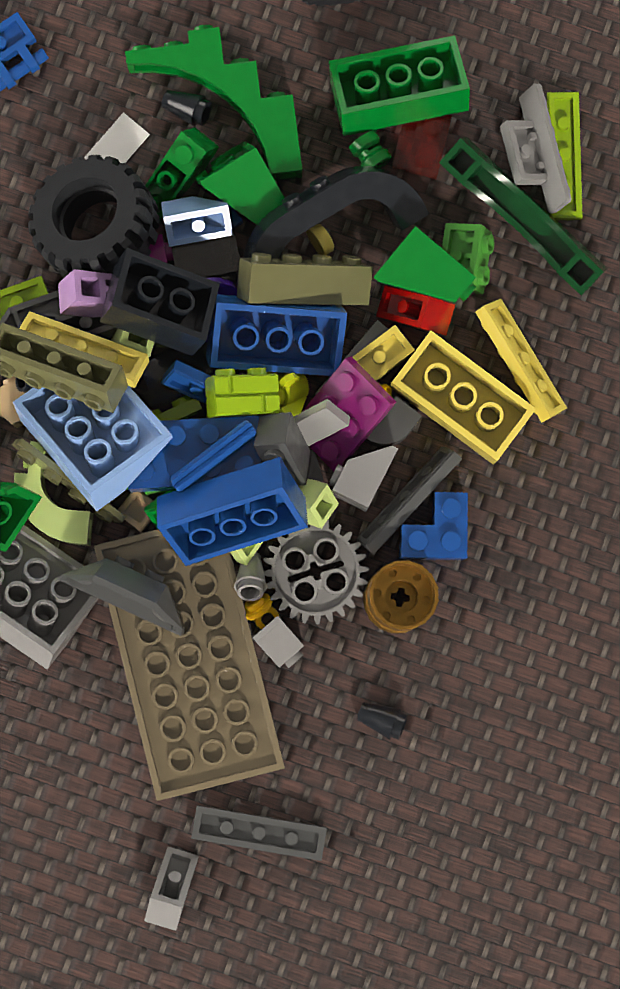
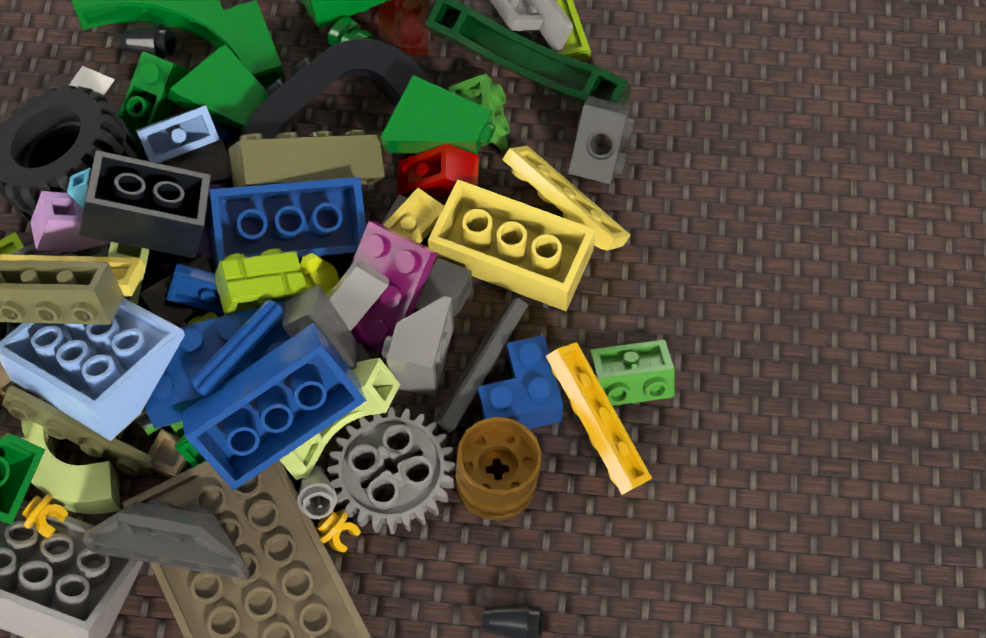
camera: 10 degrees left, 20 degrees down
light grey slope [253,616,304,668] -> none
light yellow tile [307,224,334,255] -> none
none -> yellow plate [22,493,68,538]
none -> medium azure piece [67,168,92,209]
none -> yellow plate [546,342,652,495]
none -> dark grey brick [568,97,635,184]
none -> bright green bracket [590,340,675,406]

